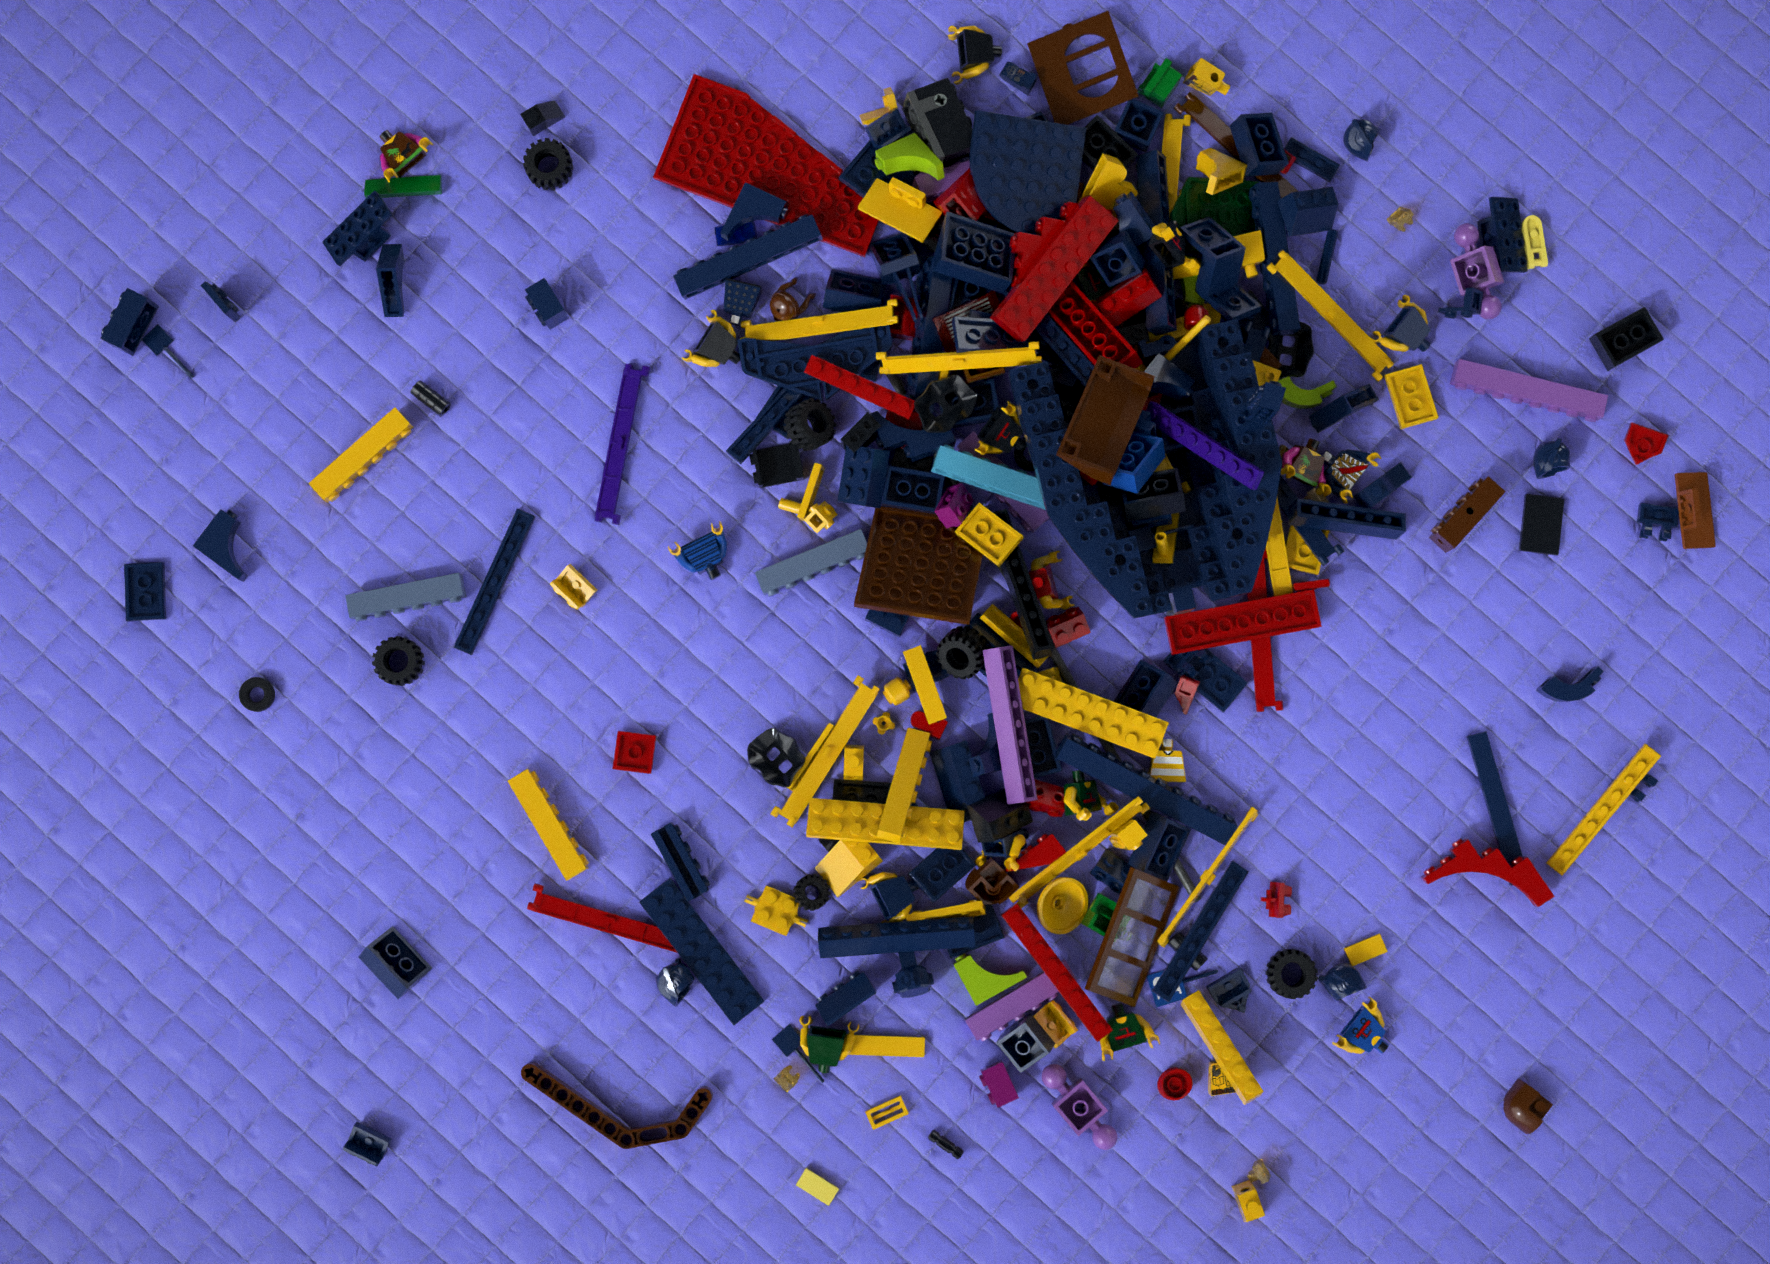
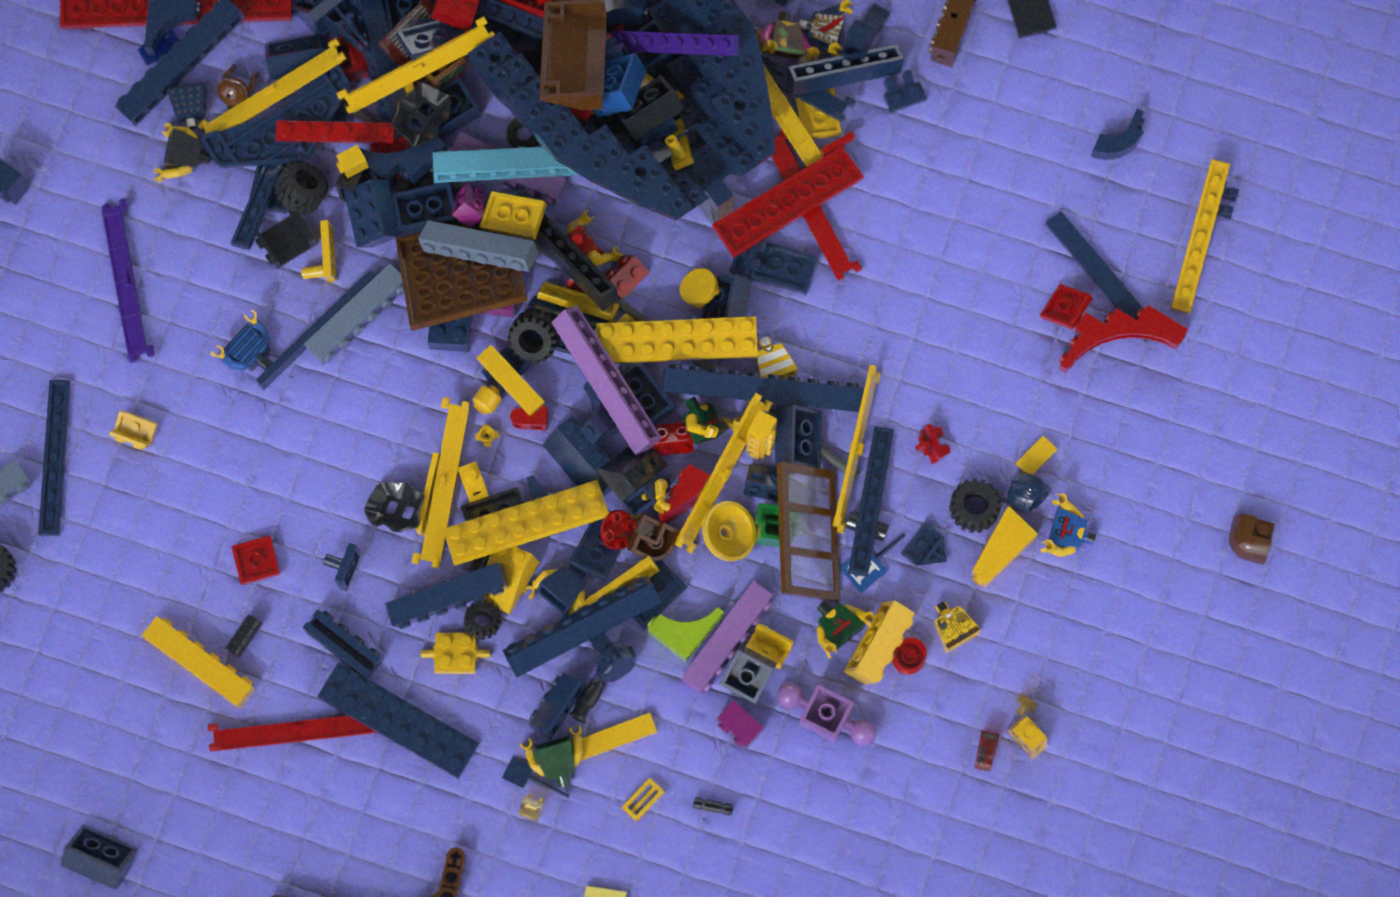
camera: 20 degrees left, 10 degrees down
dark blue helmet [656,958,695,1007] -> none
yellow brick [804,501,838,533] -> none
yellow brick [877,728,932,844] -> none
torso [975,401,1026,455] -> none
red brick [1000,903,1113,1042] -> none
tile [1174,675,1200,715] -> none
yellow brick [1181,990,1264,1106] -> none
none -> black axle [225,614,262,658]
none -> dark blue tile [256,271,375,391]
none -> dark blue tile [323,543,361,591]
none -> yellow brick [335,145,369,178]
none -> dark blue brick [385,563,510,629]
none -> sand blue brick [418,221,538,272]
none -> black piece [569,678,605,724]
none -> red dish [601,509,635,550]
none -> yellow tile [680,268,720,309]
none -> yellow brick [843,600,915,685]
none -> dark blue plate [883,69,927,113]
none -> yellow slope [971,506,1038,588]
none -> clear red leg [974,730,1000,772]
none -> red tile [1039,284,1093,330]

